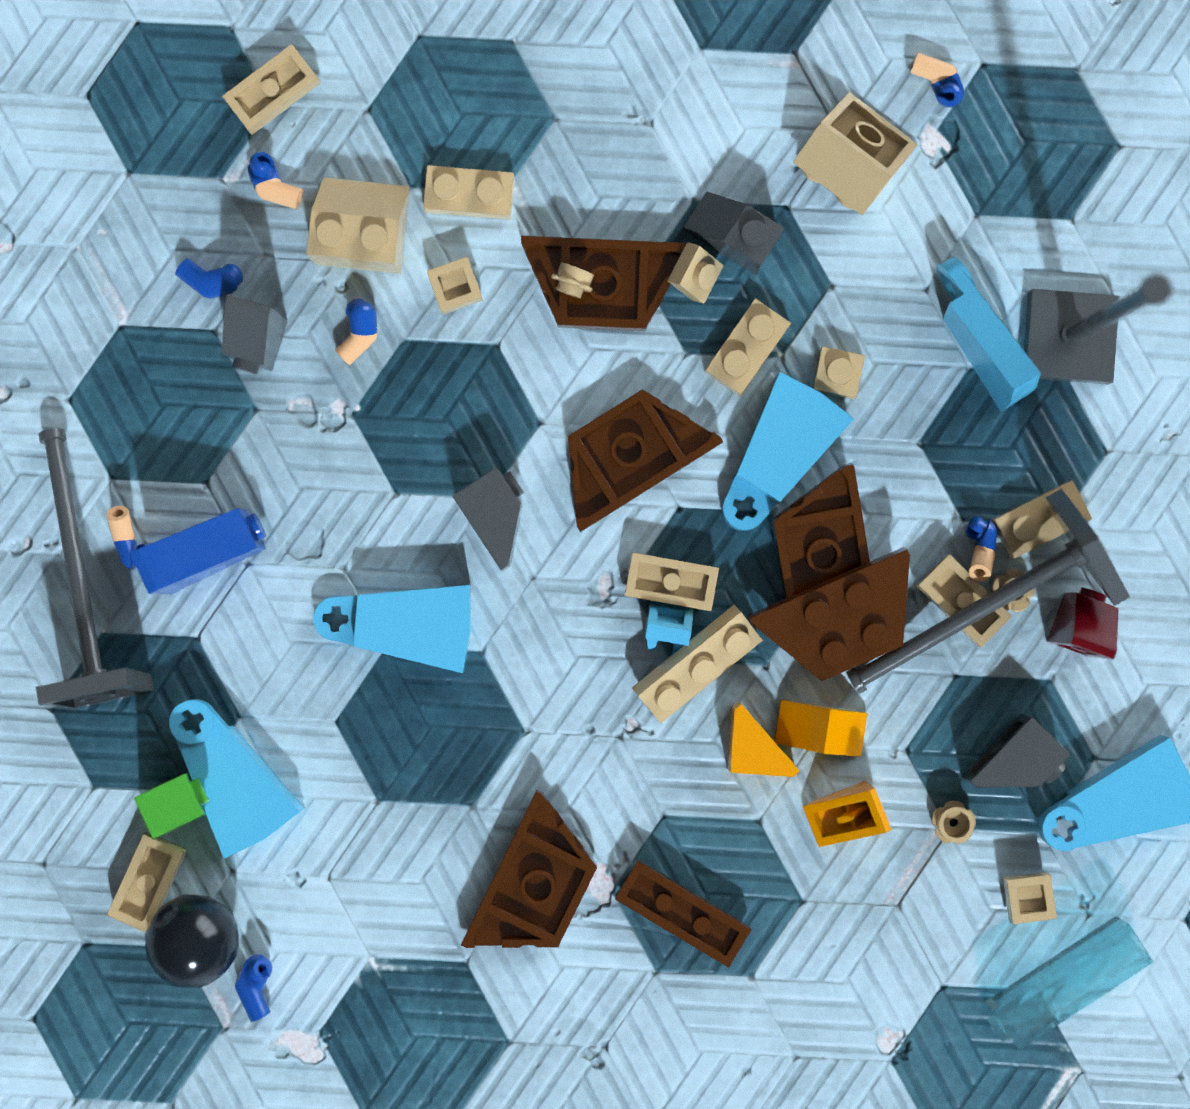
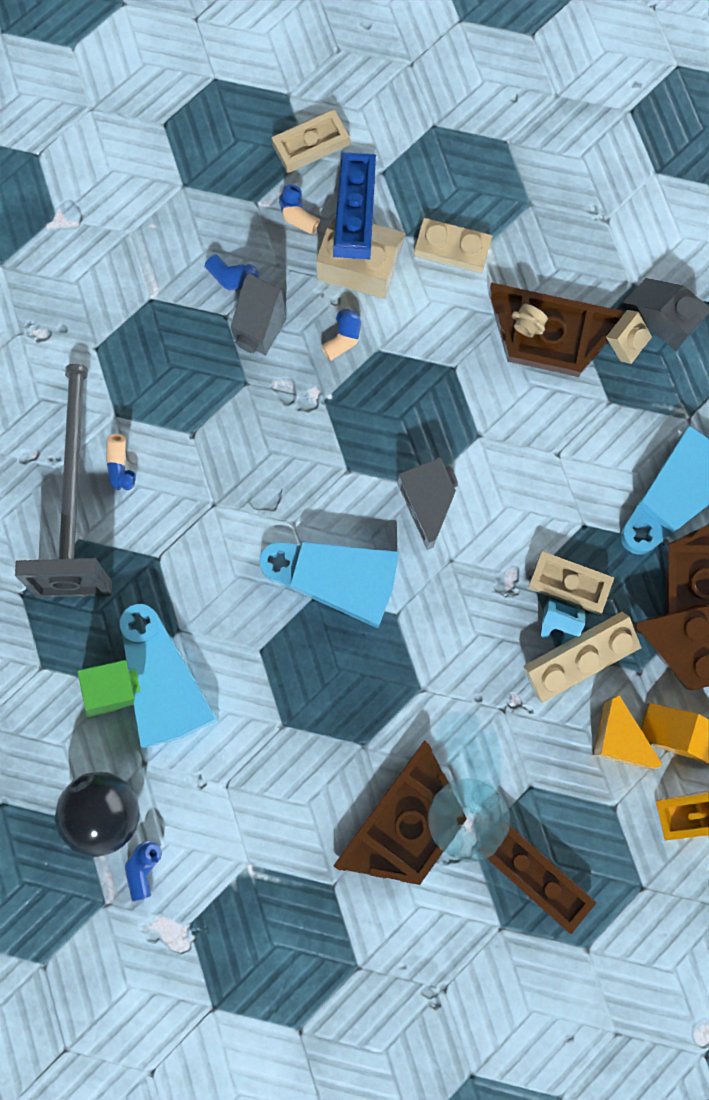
camera: 10 degrees right, 10 degrees down
tan plate [107,832,188,933] -> none
blue slope [130,508,266,594] -> none
tan plate [427,256,483,315] -> none
reddish brown wing [568,389,723,533] -> none
tan plate [705,298,791,396] -> none
none -> blue tile [333,152,376,260]
none -> clear light blue plate [428,778,510,862]

